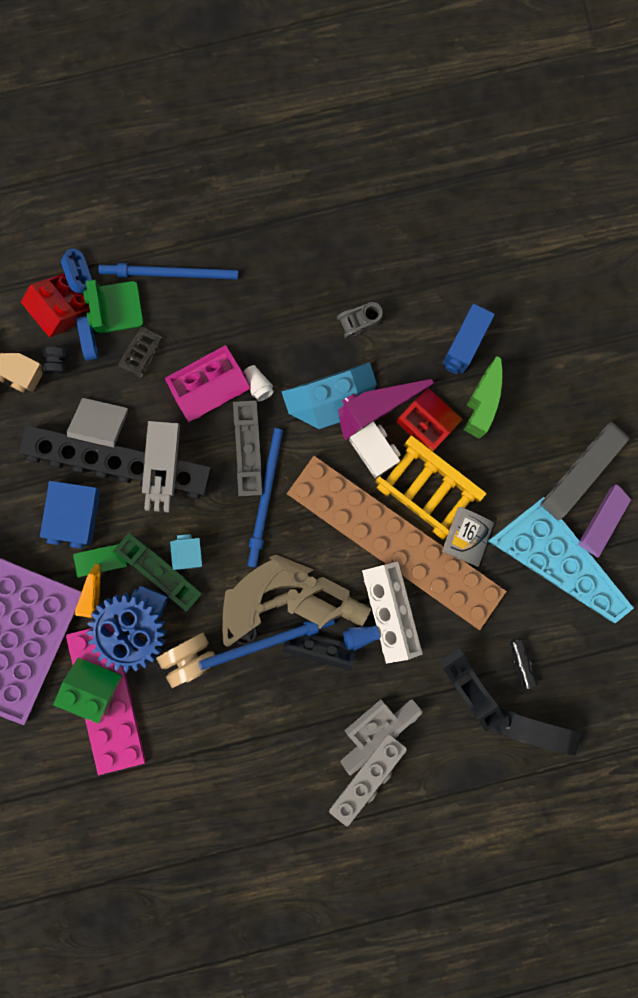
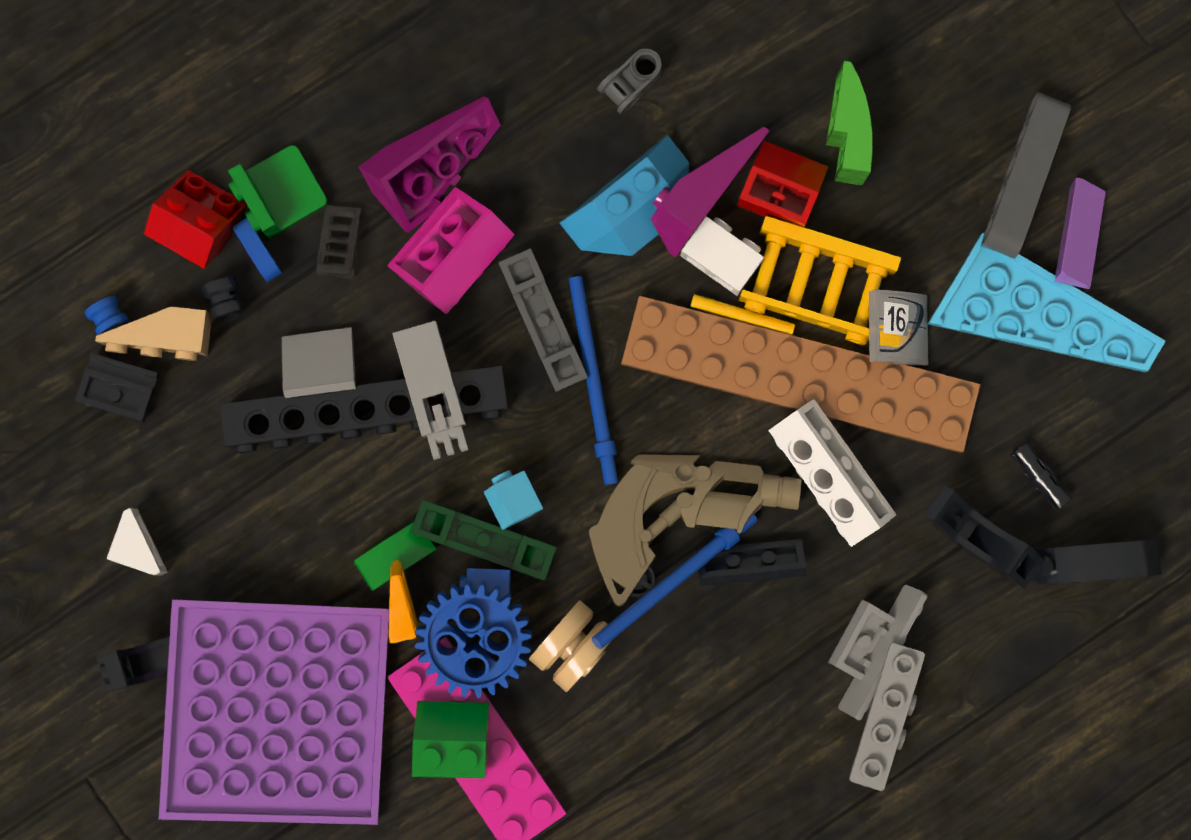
camera: 15 degrees left, 0 degrees up
blue brick [40,481,101,549] -> none
blue beam [61,248,92,293] -> none
blue bar [99,263,238,279] -> none
white cone [243,365,274,401] -> none
blue cone [343,625,380,651] -> none
blue brick [442,304,494,374] -> none
none -> magenta wedge [359,96,501,233]
none -> yellow bar [690,294,795,335]

